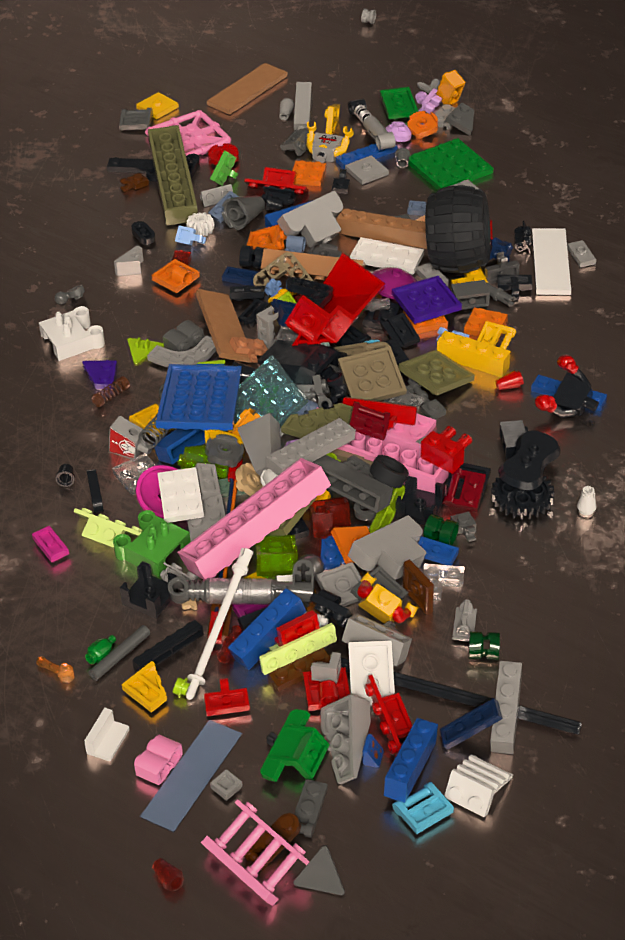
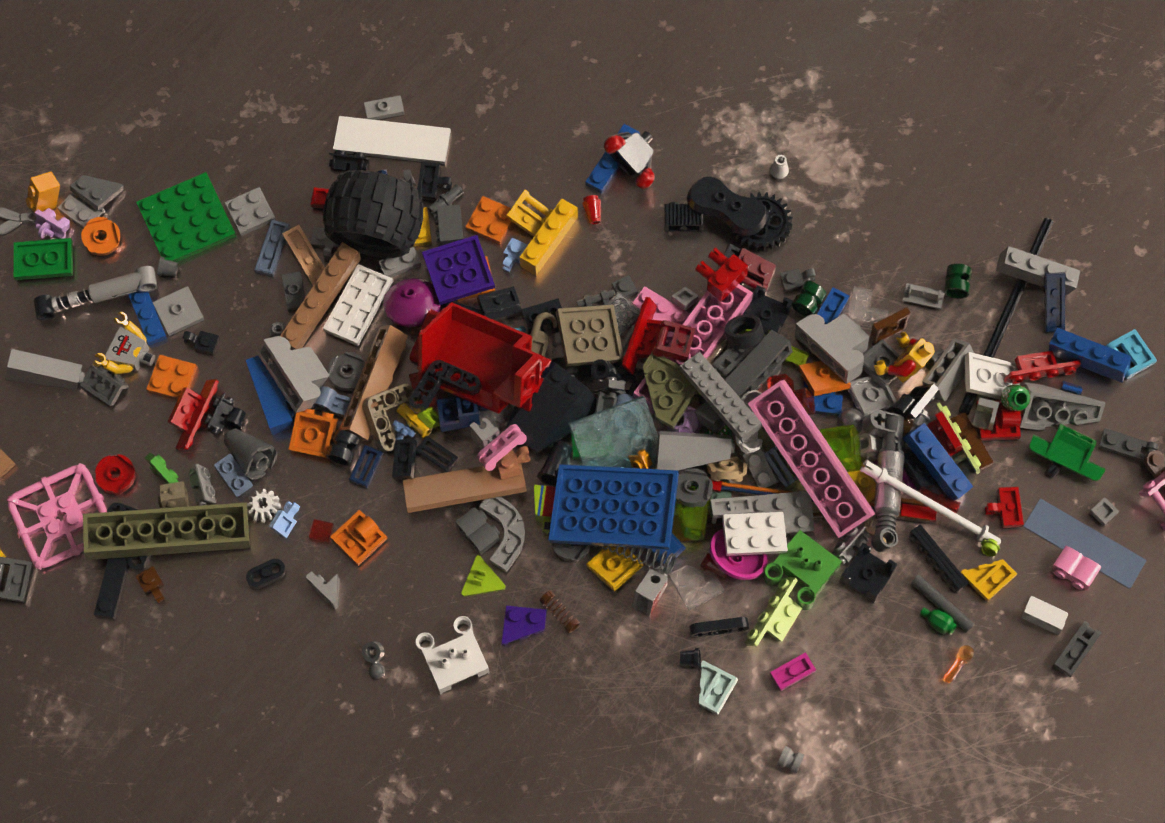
camera: 85 degrees left, 25 degrees up
light grey cone [279,98,295,120] -> none
yellow wing [325,104,340,135] -> none
lavender piece [385,121,412,142] -> none
olive plate [398,350,475,395] -> none
white plate [445,755,513,817] -> none
none -> dark tan head [158,481,190,508]
none -> bright pink plate [477,424,527,471]
none -> light aqua wing [699,661,738,715]
none -> green head [1000,385,1030,411]
none -> dark grey plate [1053,621,1102,677]

